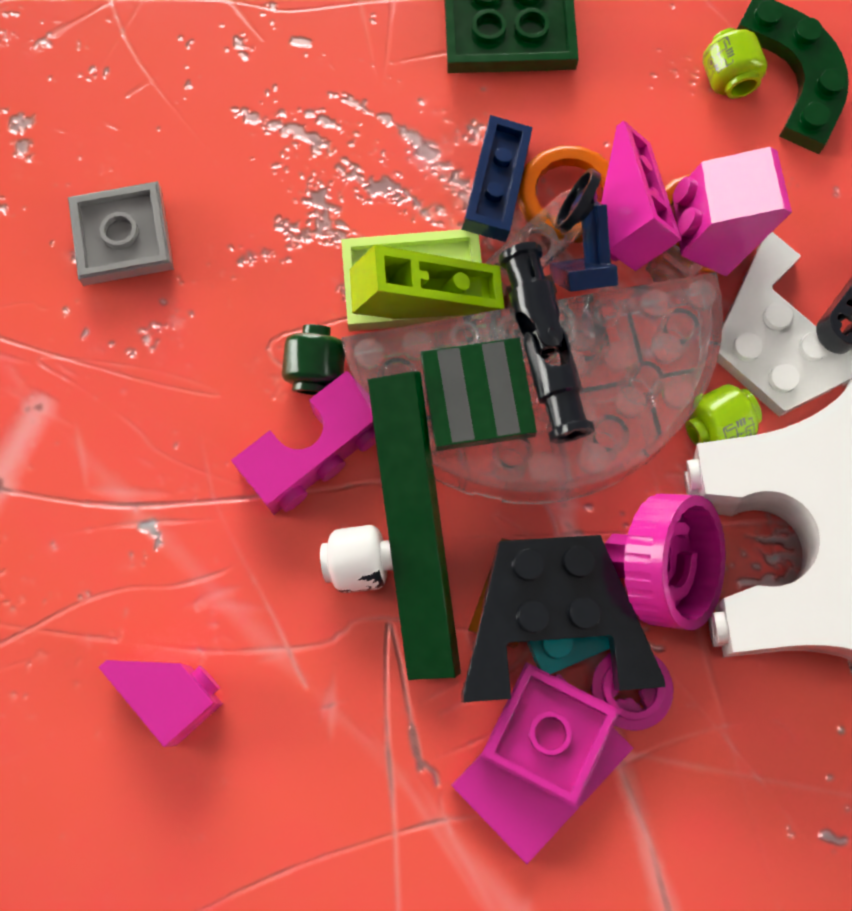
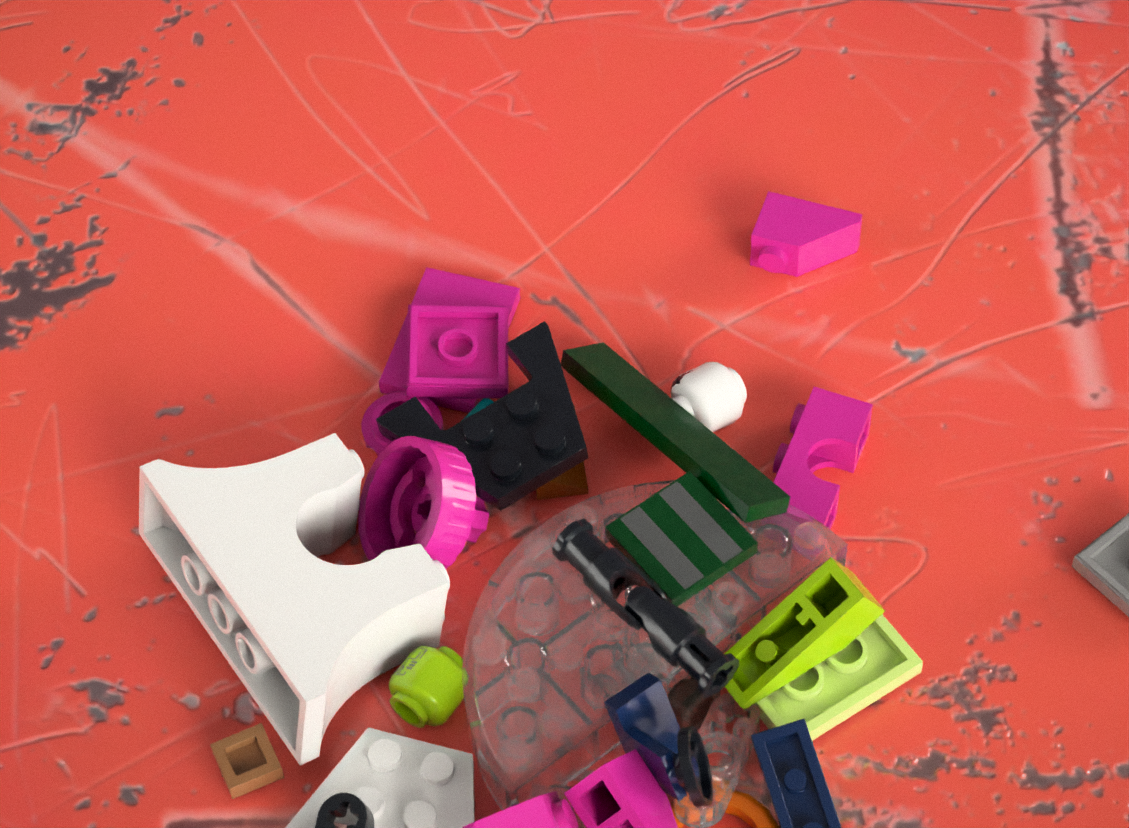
camera: 155 degrees right, 20 degrees down
dark green head [282,324,346,395] -> none

